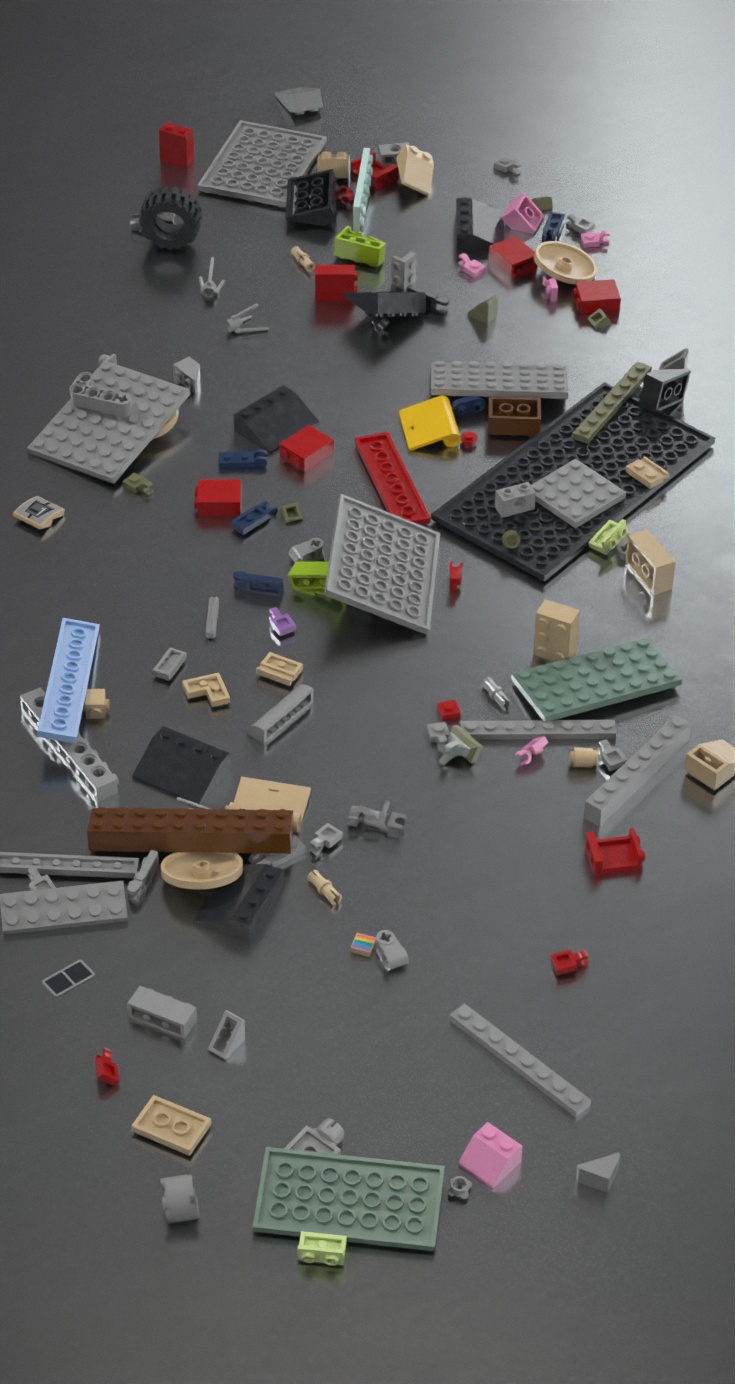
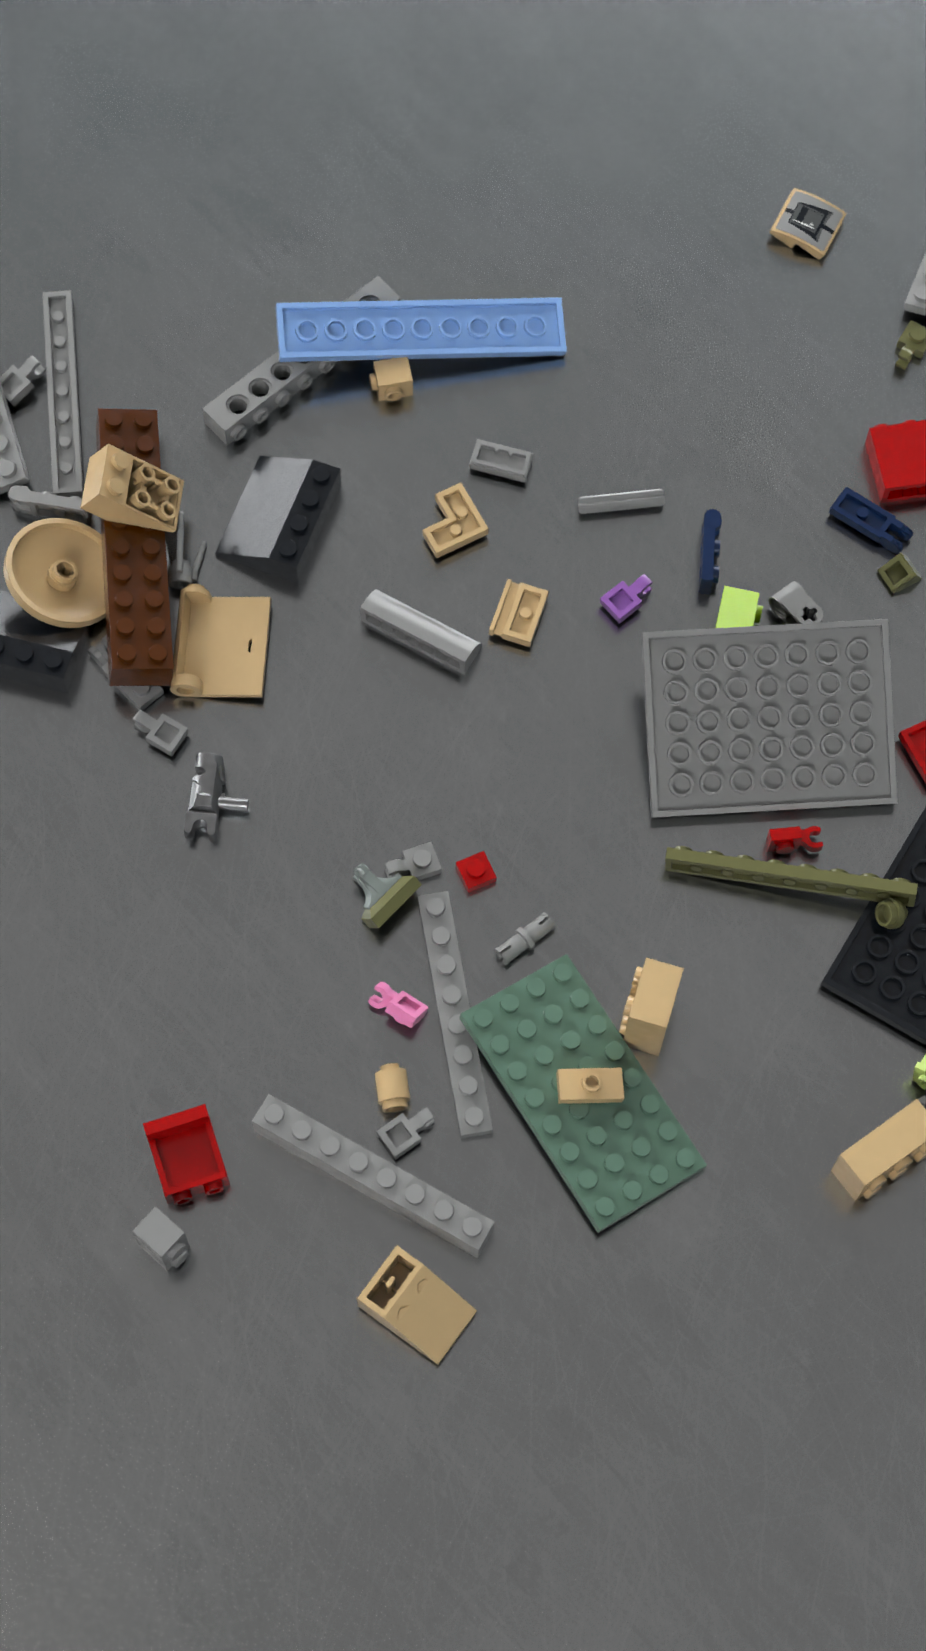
camera: 80 degrees right, 25 degrees up
tan pin [307,870,342,905] -> none
none -> tan slope [80,443,184,533]
none -> light grey brick [133,1206,190,1272]
none -> tan plate [556,1068,624,1104]
none -> olive plate [665,846,918,907]

